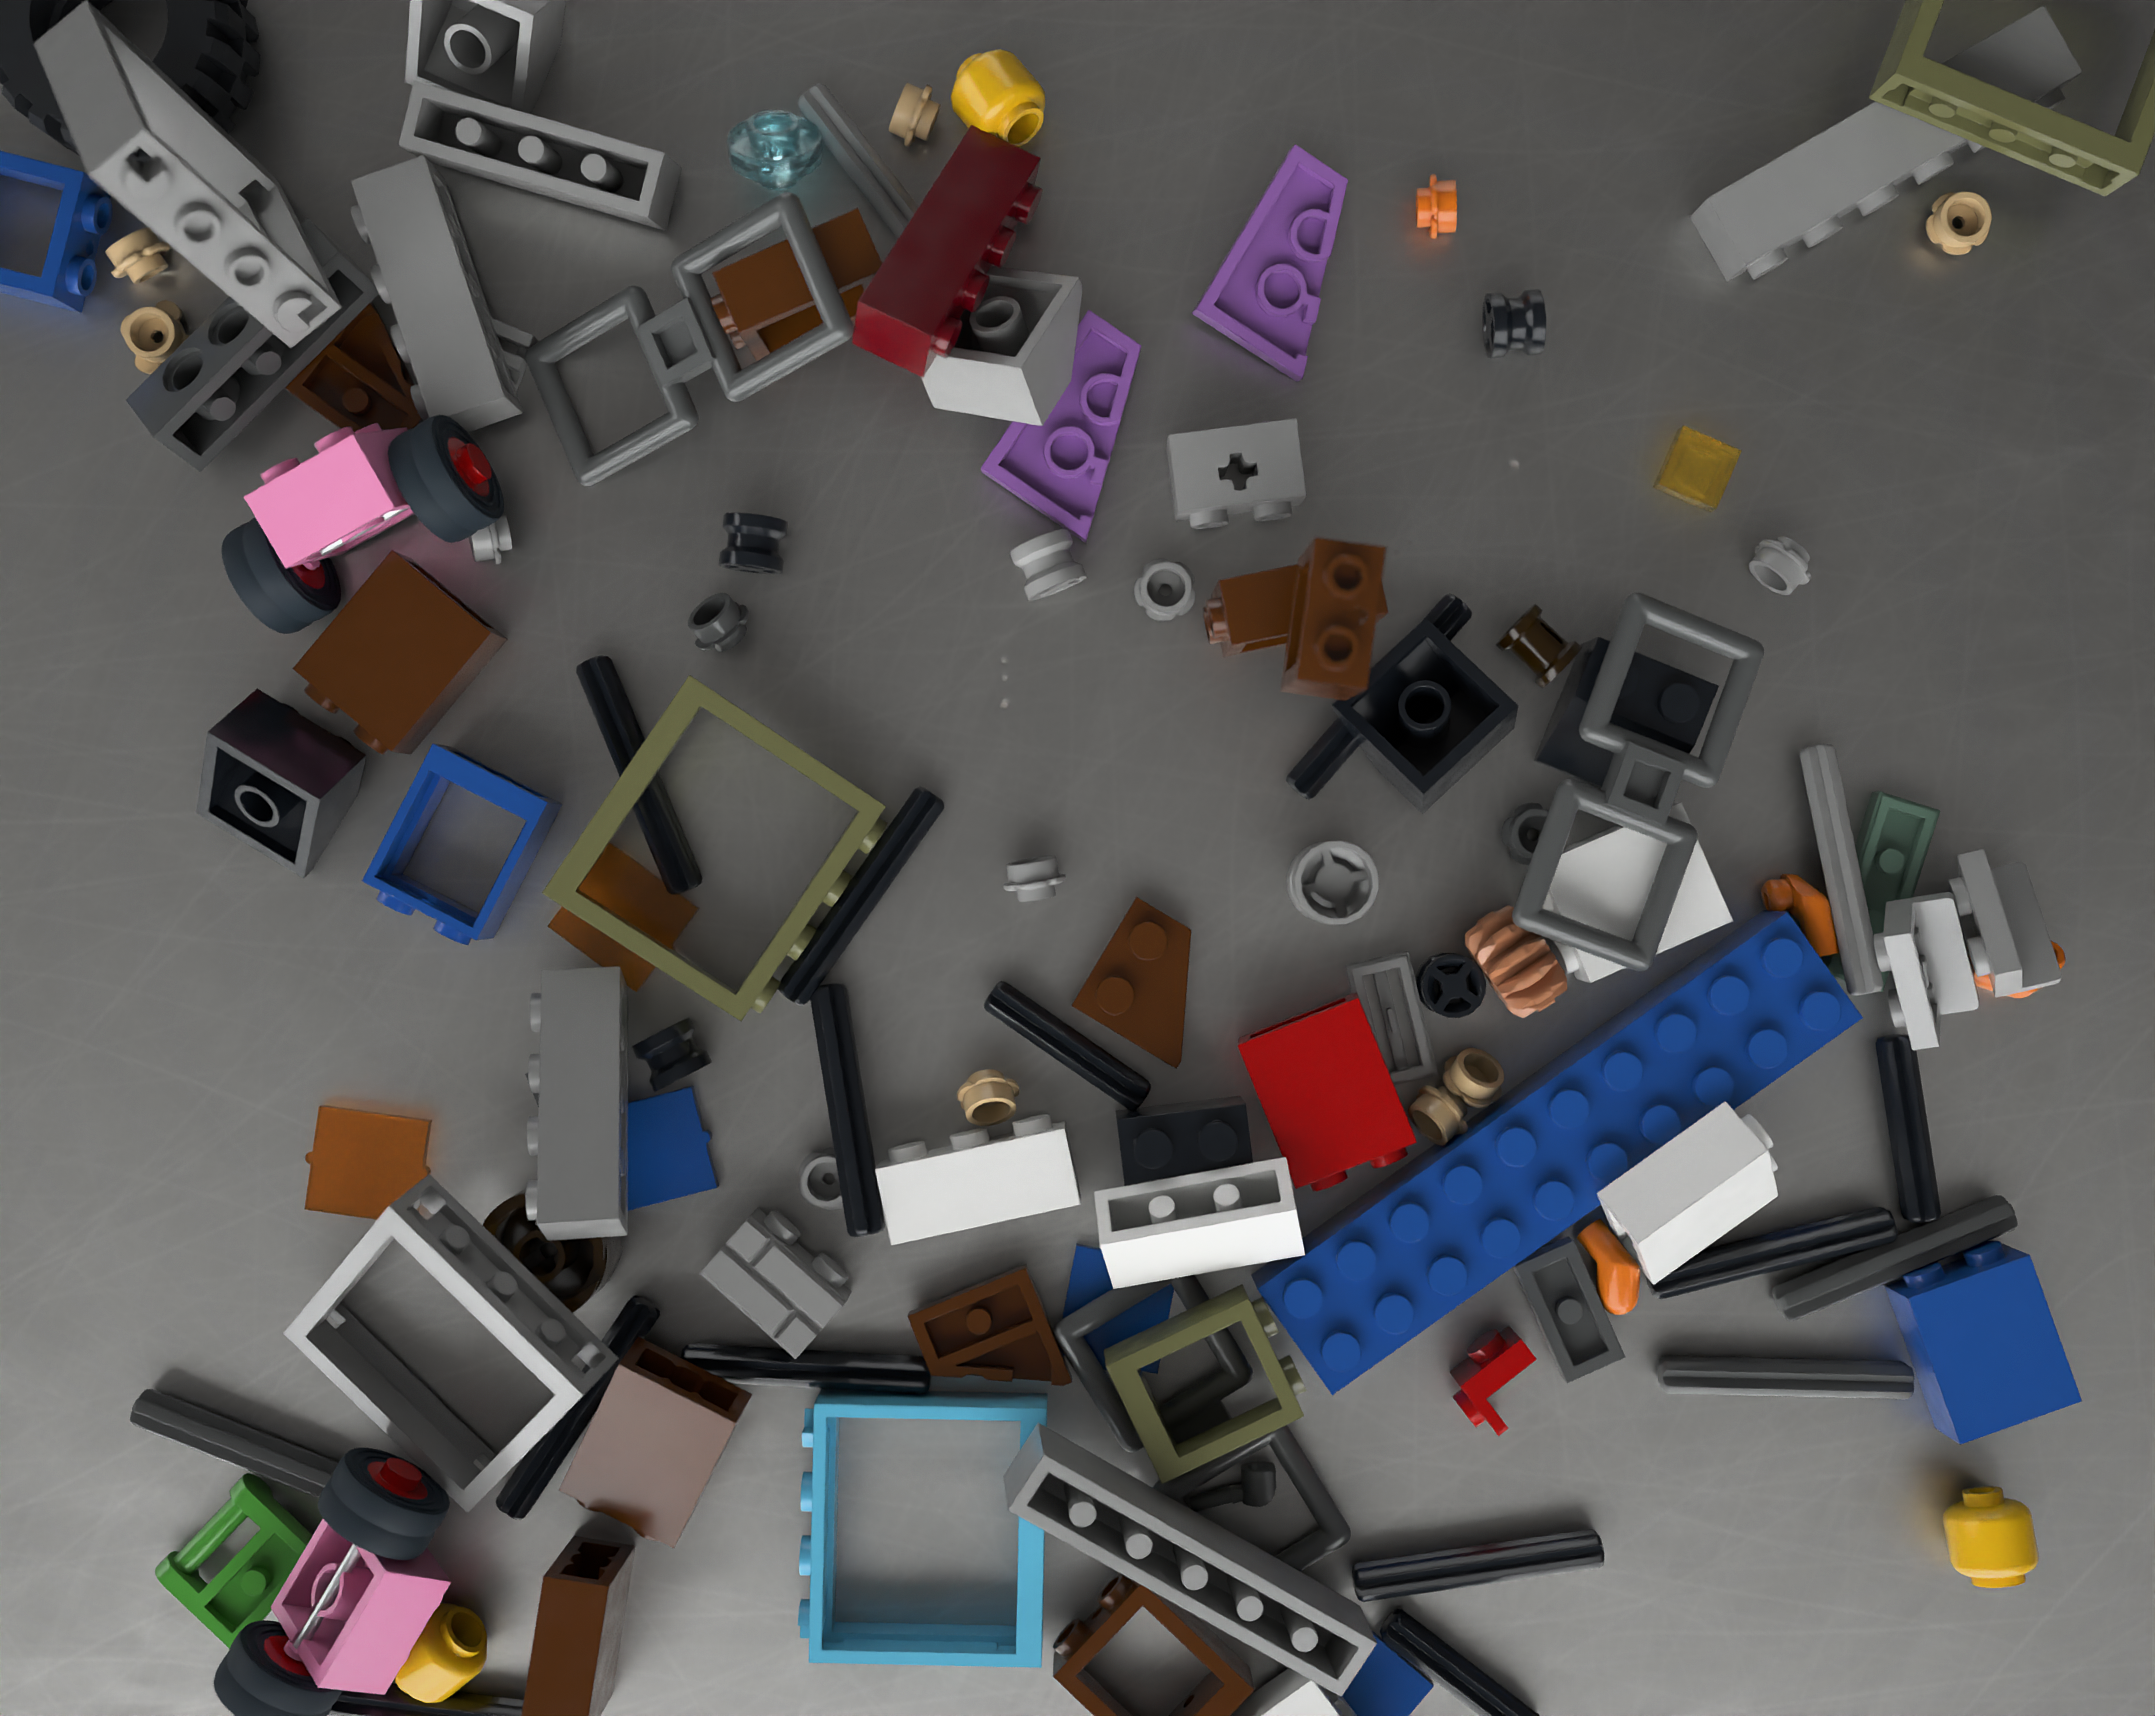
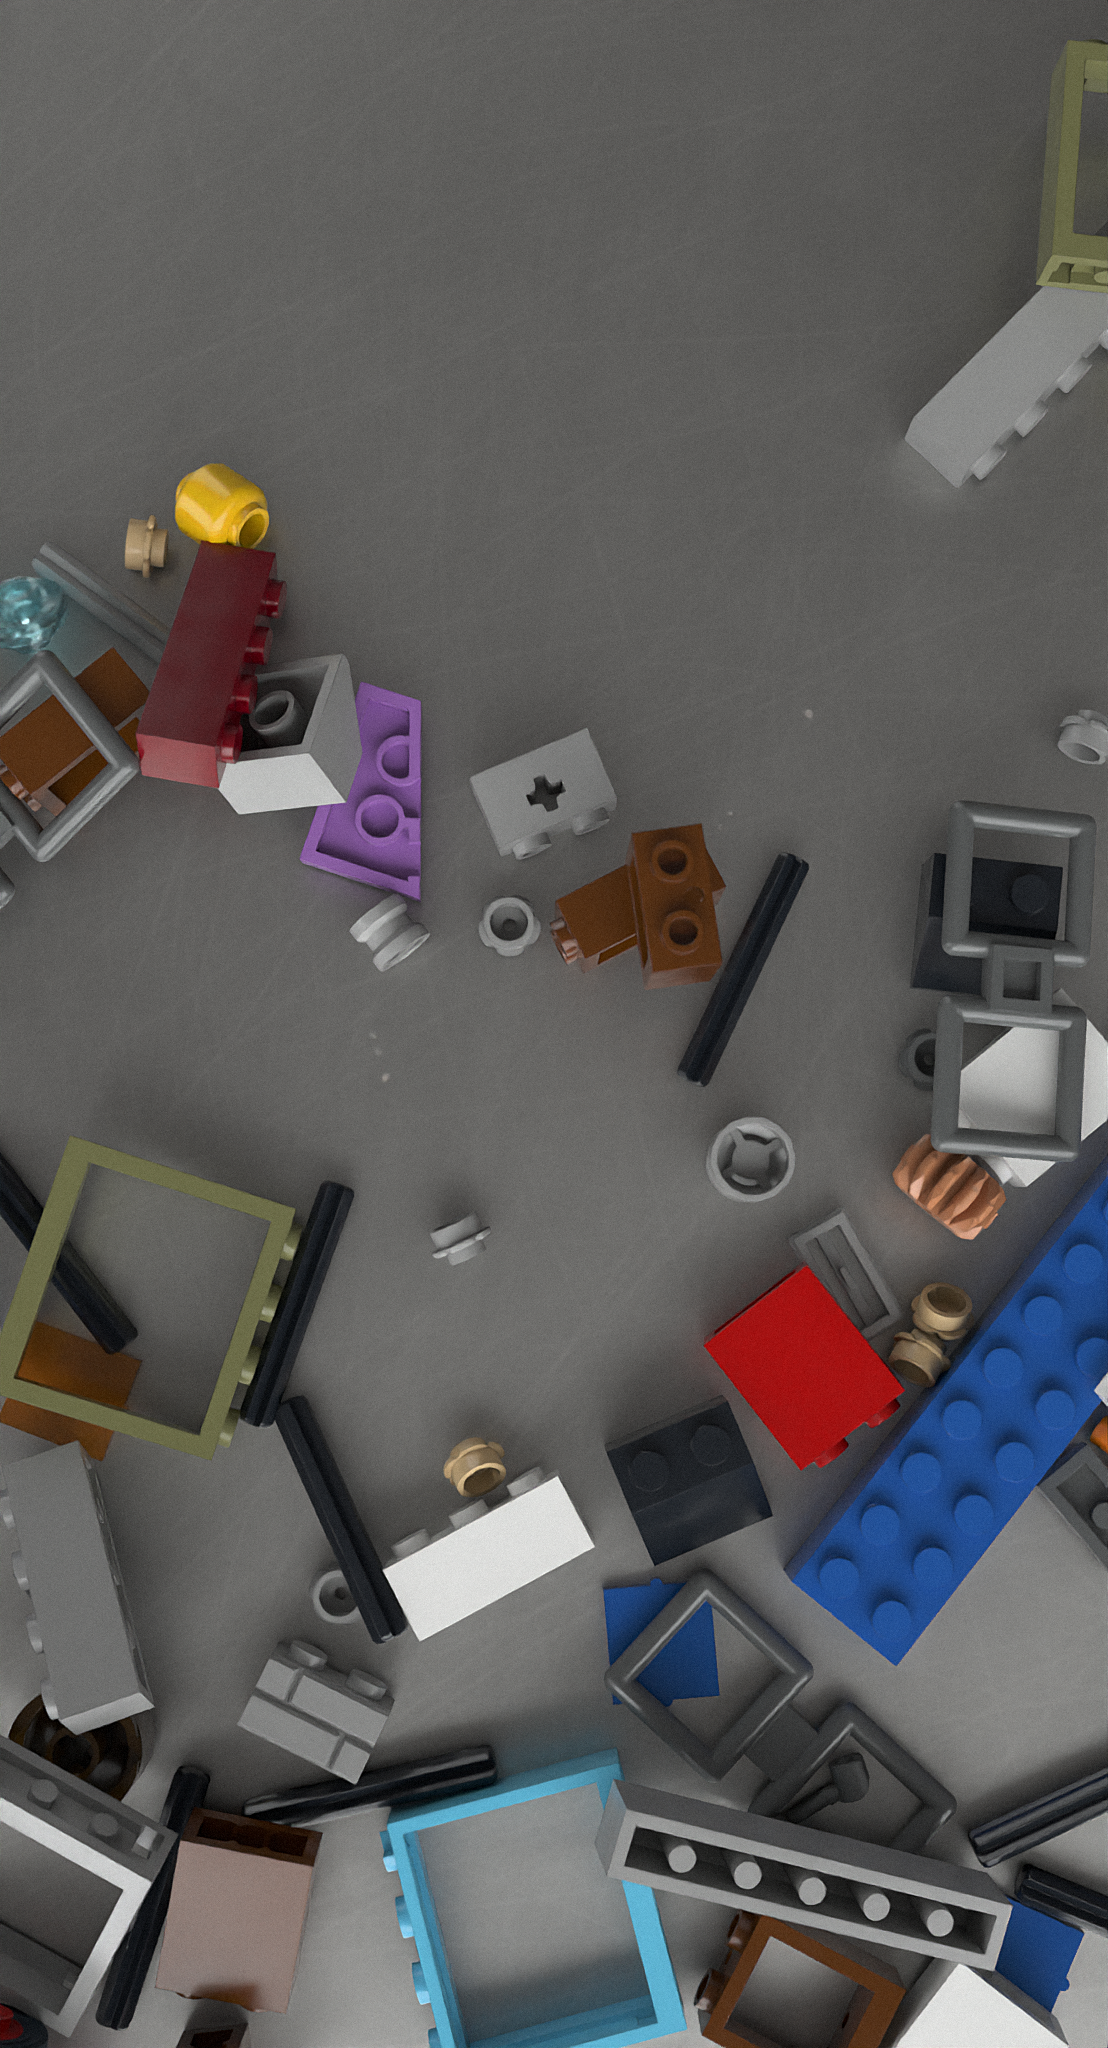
camera: 15 degrees left, 5 degrees down
blue piece [628,1086,719,1211] -> none
black wheel [632,1017,712,1092] -> none
dark grey plate [688,593,749,652] -> none
black wheel [719,512,788,574] -> none
reddish brown wing [907,1264,1072,1386] -> none
black axle [984,981,1151,1111] -> none
reddish brown wing [1071,897,1191,1069] -> none
white brick [1094,1157,1305,1289] -> none
olive window [1104,1284,1307,1484] -> none
medium lavender wing [1192,144,1348,382] -> none
black slope [1332,618,1519,814] -> none
black wheel [1415,953,1486,1018] -> none
orange plate [1416,174,1457,239] -> none
red bracket [1449,1326,1537,1436] -> none
black wheel [1482,289,1546,358] -> none
dark brown bush [1495,604,1582,688] -> none
clear yellow tile [1653,425,1742,512] -> none

